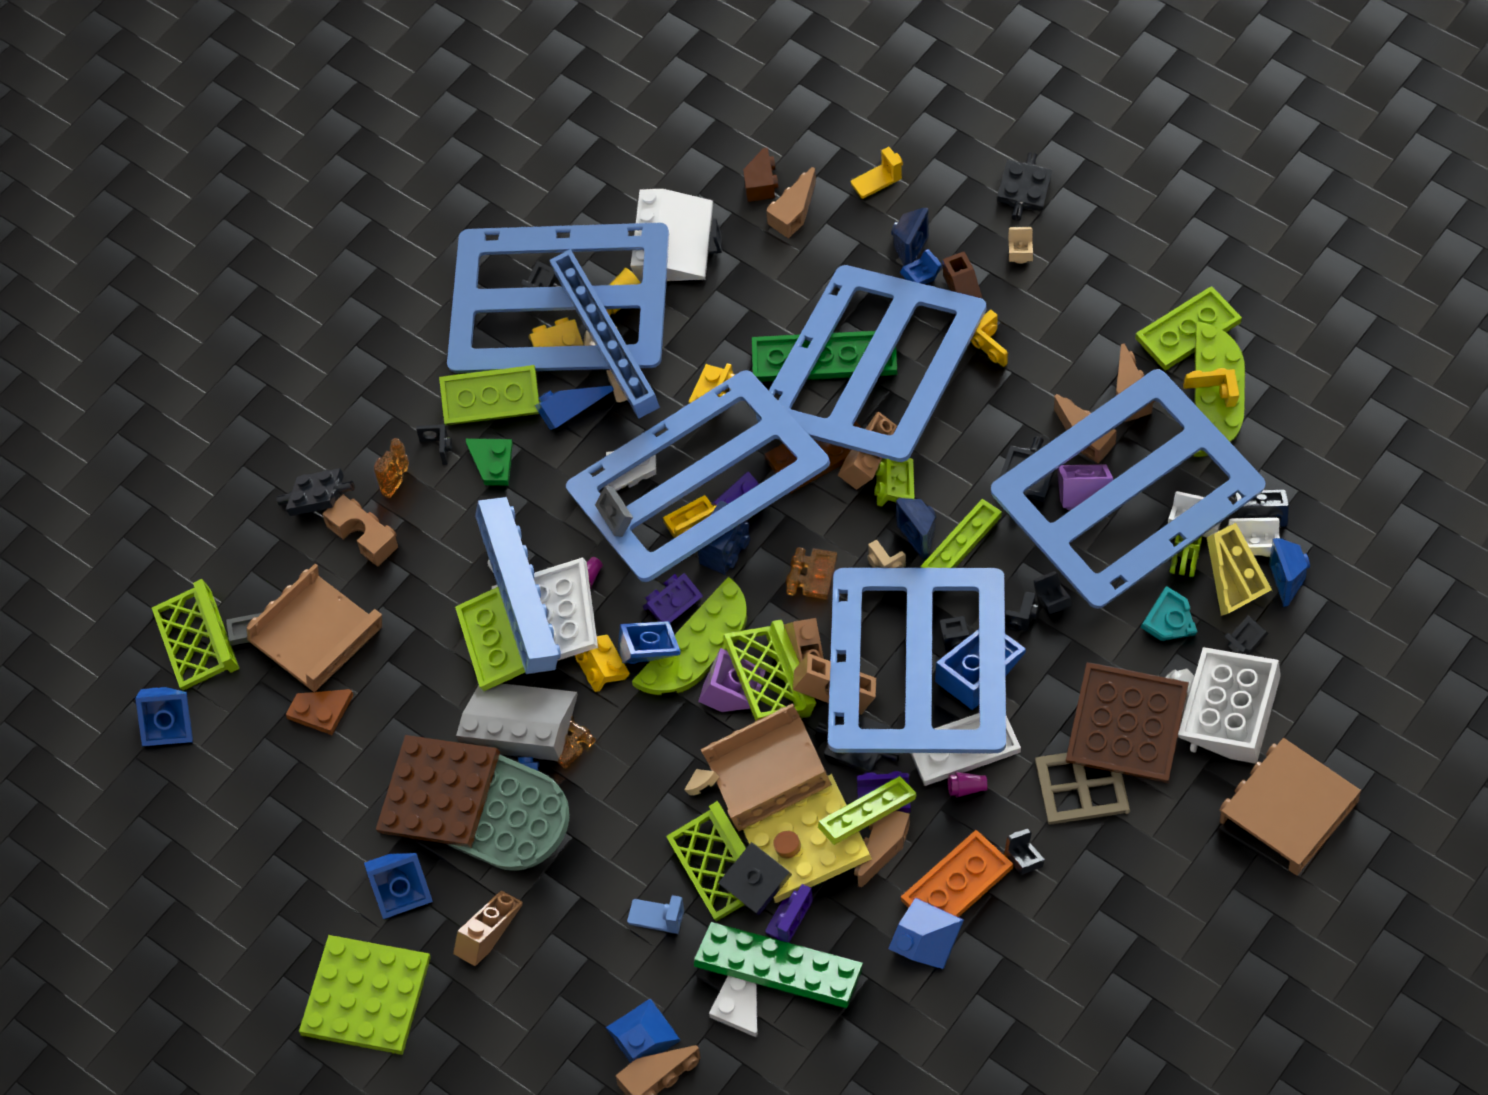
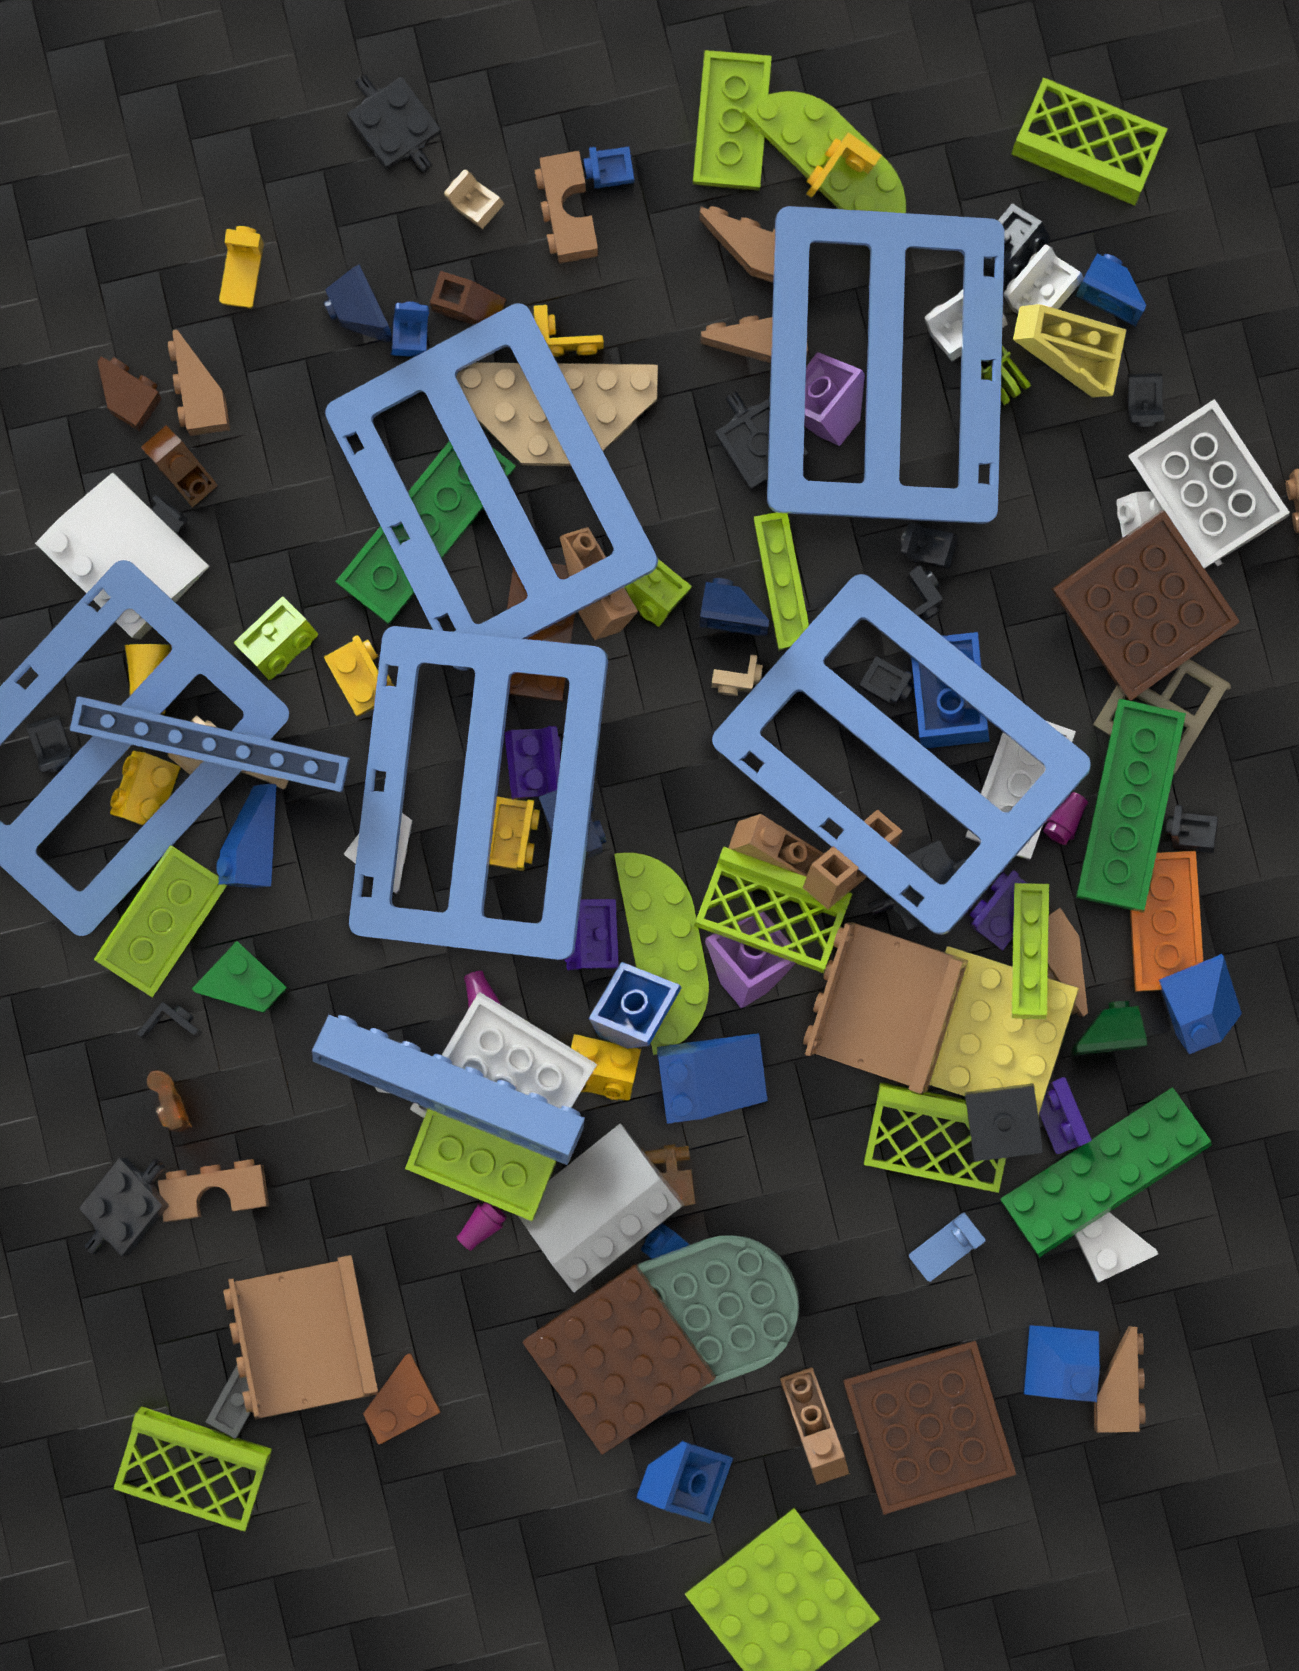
camera: 55 degrees left, 25 degrees up
blue slope [135,687,193,746] -> none
dark grey plate [595,486,633,537] -> none
tan tile [685,769,719,795] -> none
dark orange tile [773,831,801,858] -> none
clear orange plate [785,548,838,600] -> none
teal plate [1140,586,1197,641] -> none
none -> reddish brown slope [141,425,218,507]
none -> lime bracket [234,596,318,680]
none -> tan plate [456,363,658,466]
none -> magenta cone [457,1202,507,1251]
none -> medium nougat arch [534,151,598,263]
none -> blue bracket [584,147,634,188]
none -> blue slope [657,1033,768,1123]
none -> reddish brown plate [843,1341,1016,1515]
none -> lime fence [1011,78,1167,205]
none -> dark green slope [1071,1001,1147,1056]
none -> green plate [1076,699,1186,913]

